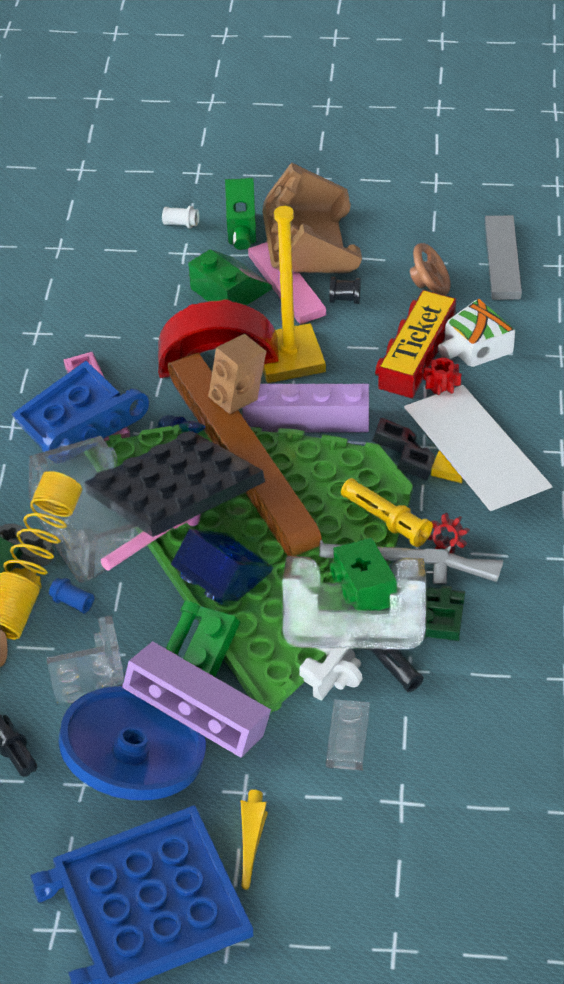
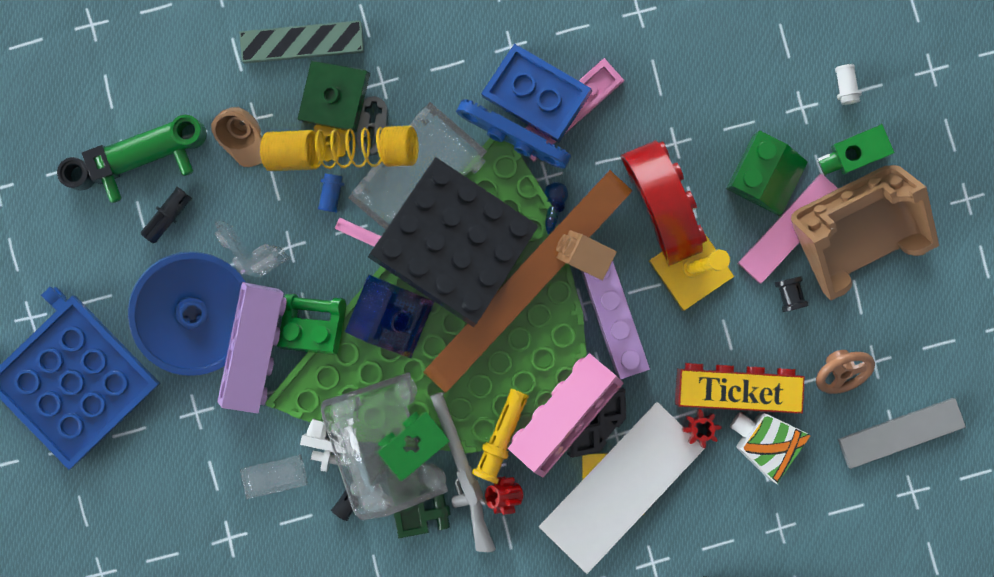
camera: 70 degrees right, 40 degrees up
yellow piece [240,790,268,890] -> none
none -> bright pink brick [508,353,624,478]

